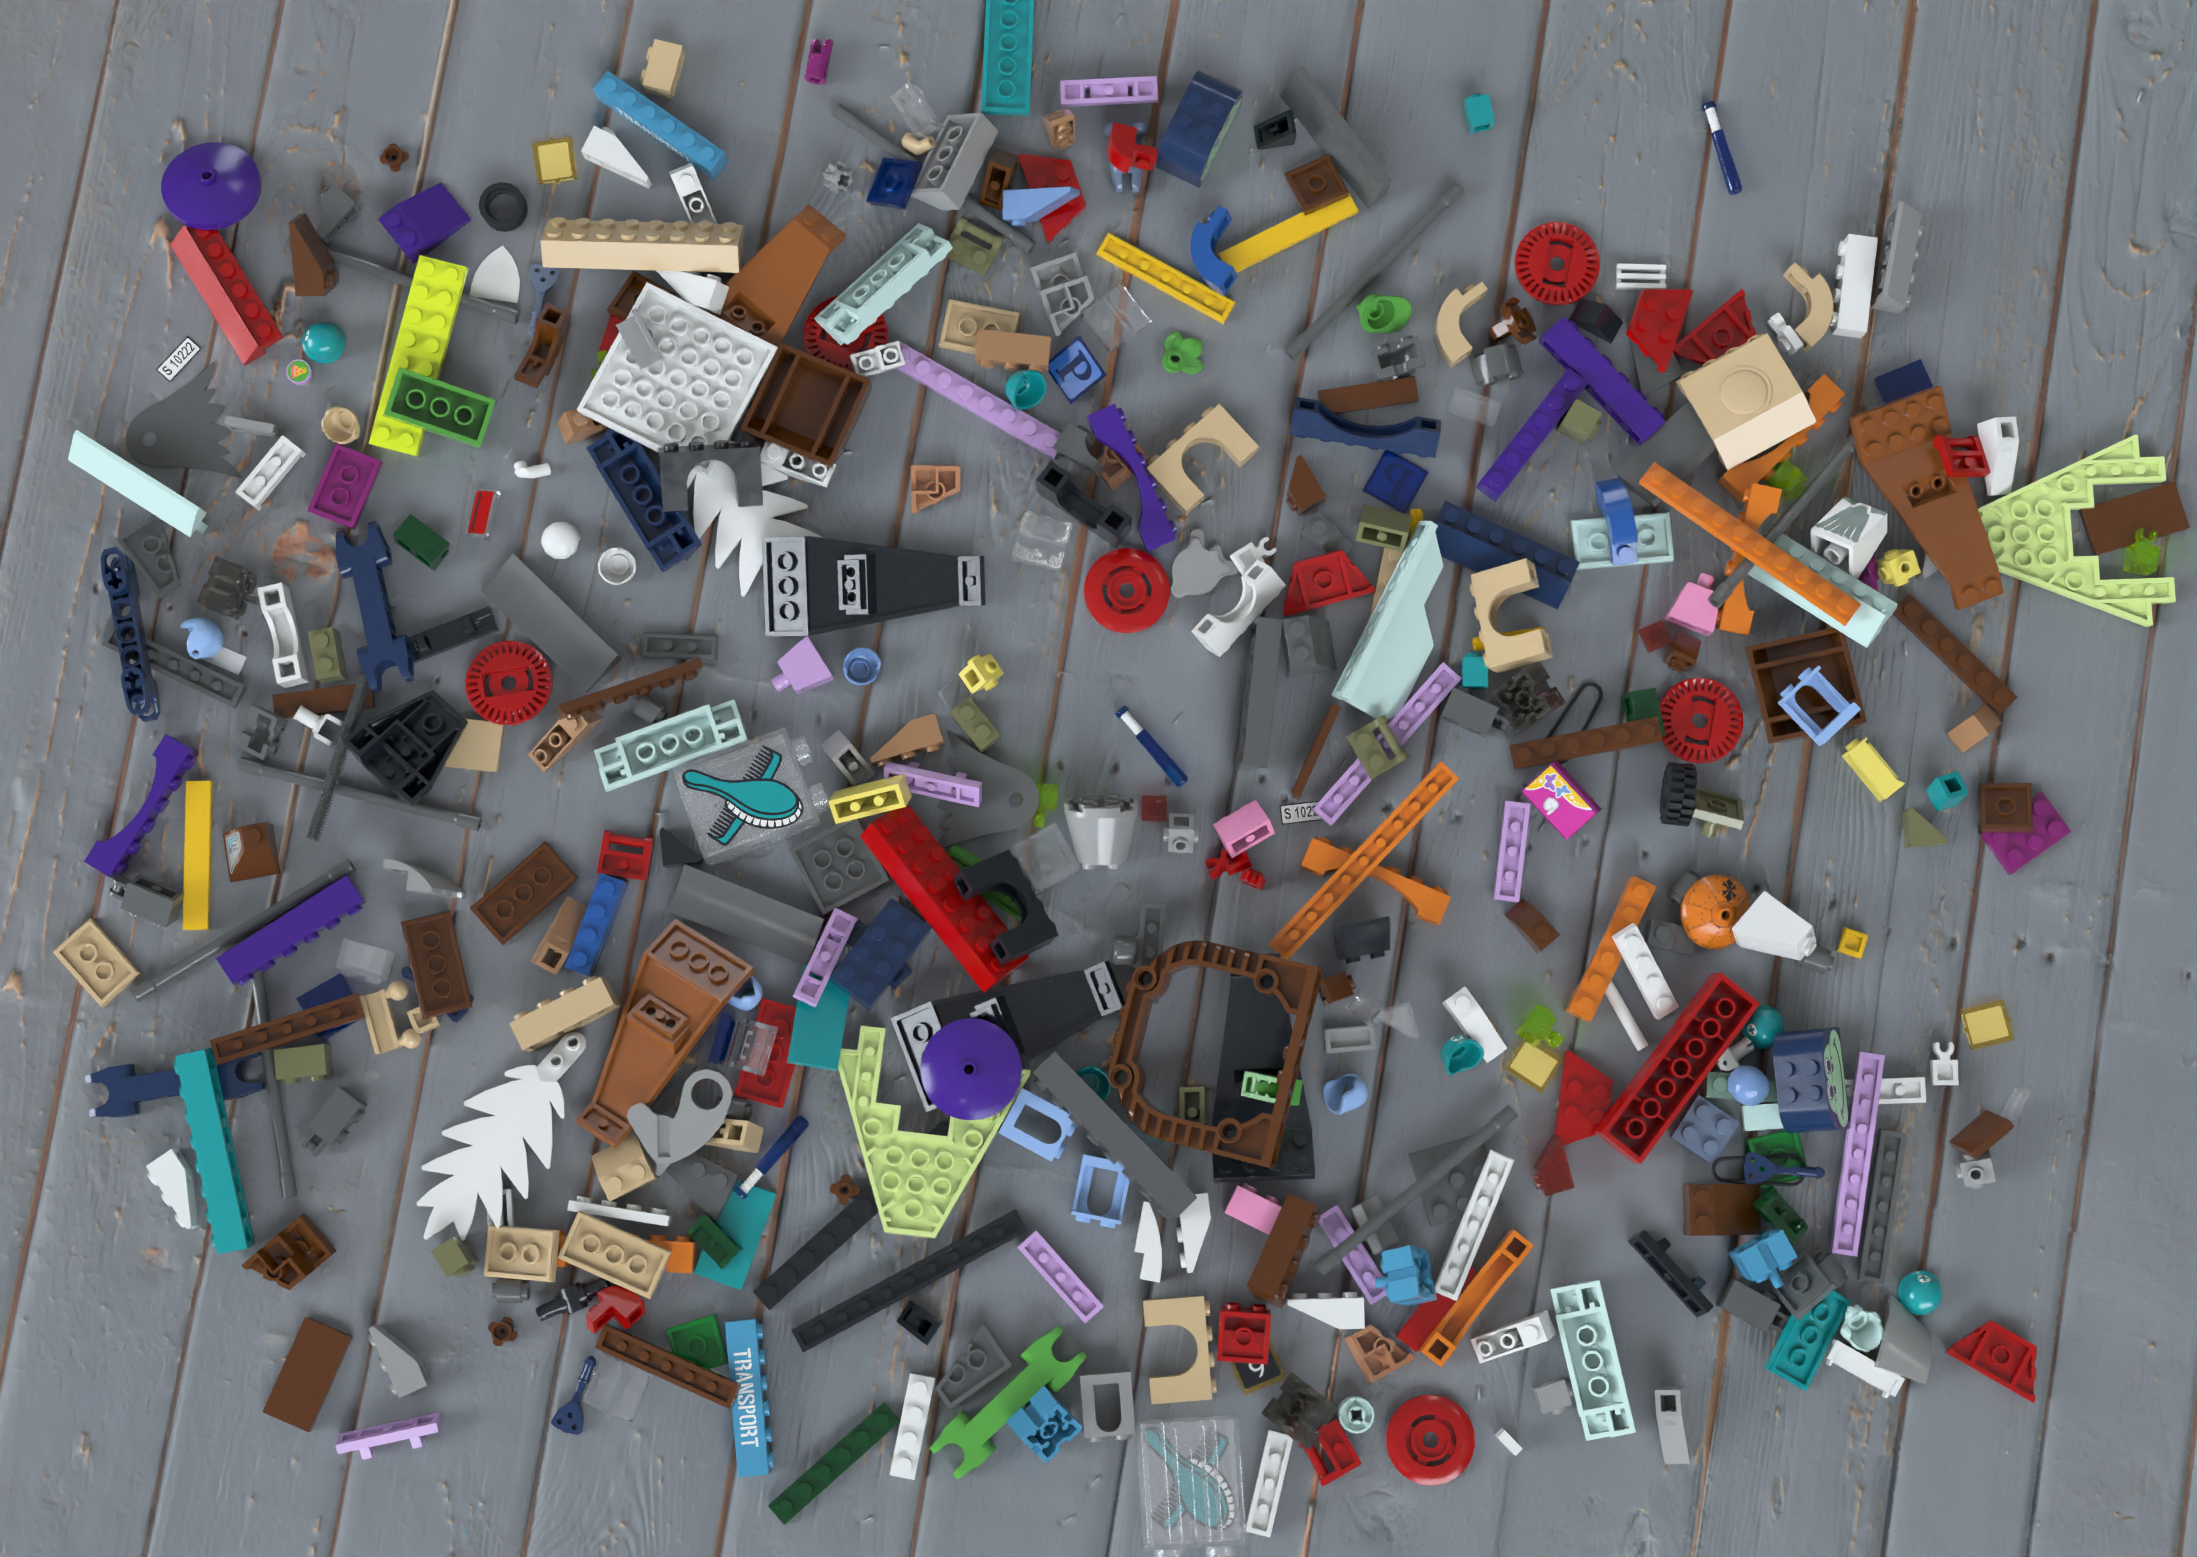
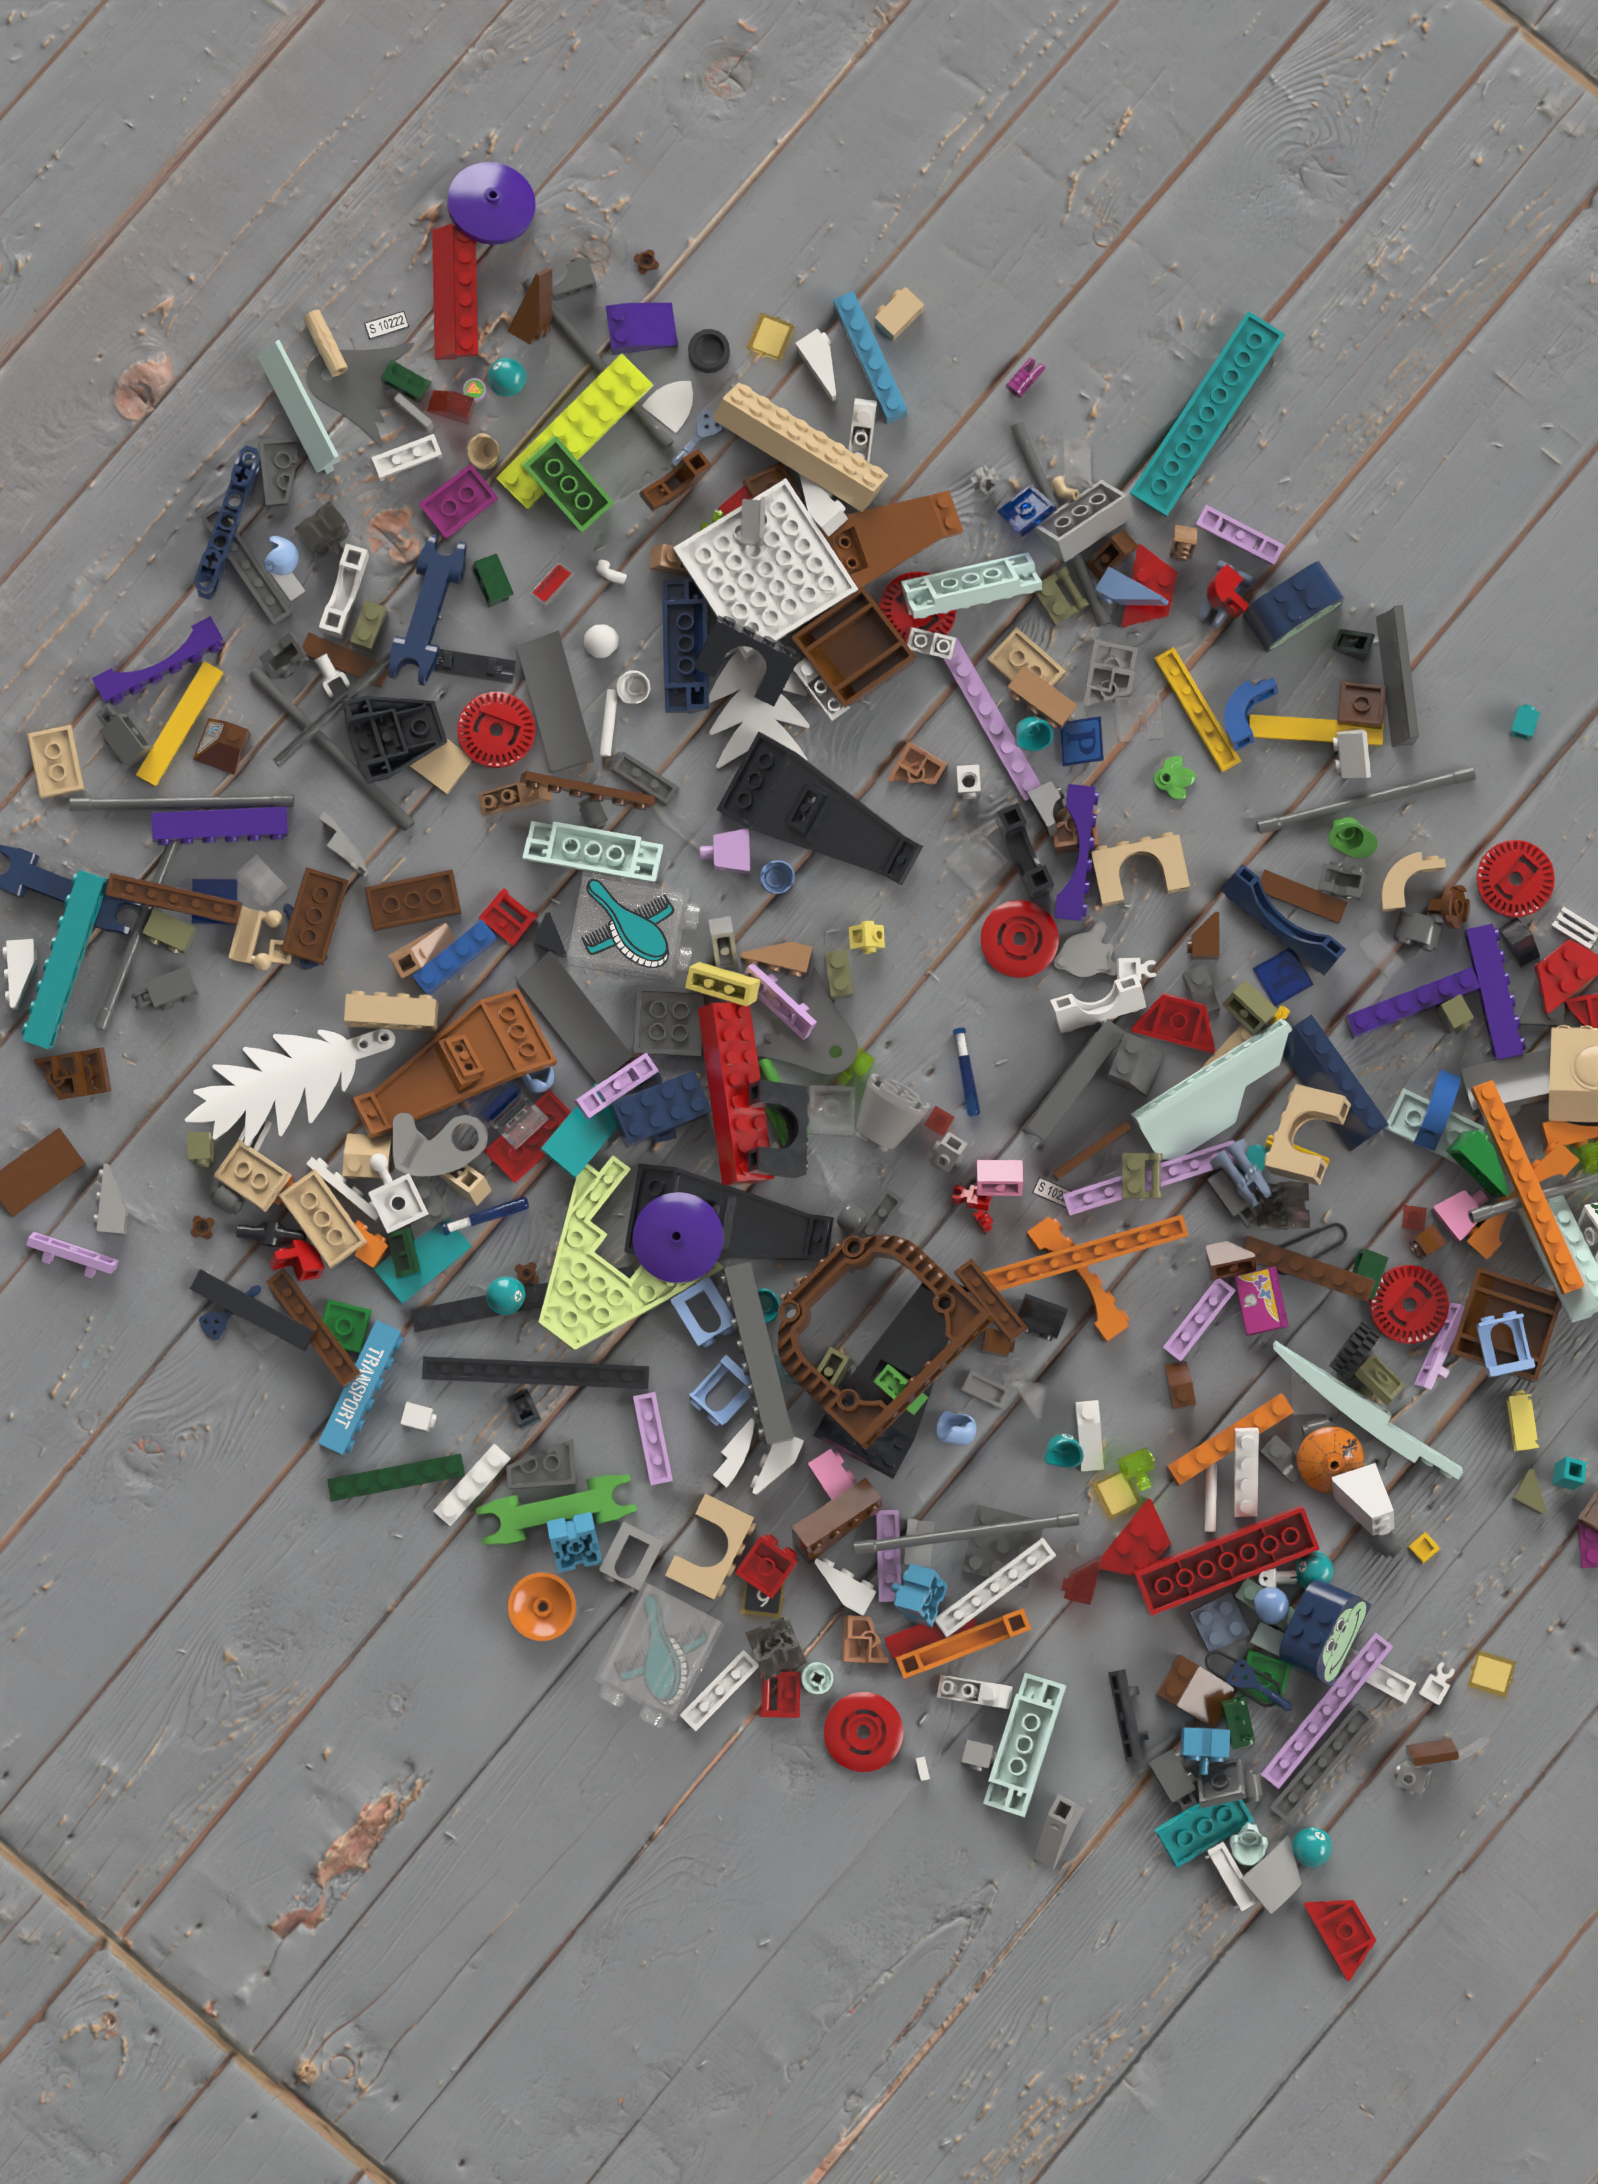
camera: 30 degrees right, 0 degrees up
none -> black tile [190,1269,316,1351]
none -> tan axle [303,310,348,377]
none -> white plate [368,1153,428,1233]
none -> dark green hinge [381,360,432,403]
none -> white brick [401,1402,437,1432]
none -> clear red slope [426,390,475,425]
none -> teal helmet [486,1276,525,1315]
none -> orange dish [508,1572,576,1641]
none -> white piece [600,689,618,757]
none -> reddish brown tile [954,1258,1028,1343]
none -> white brick [956,765,981,799]
none -> slope [1205,1241,1257,1280]
none -> sand blue piece [1209,1139,1271,1207]
none -> light aqua slope [1273,1341,1463,1479]
none -> clear plate [1290,1368,1338,1415]
none -> white slope [1333,729,1371,778]
none -> lavender hinge [1414,1303,1465,1390]
none -> green slope [1445,1130,1510,1197]

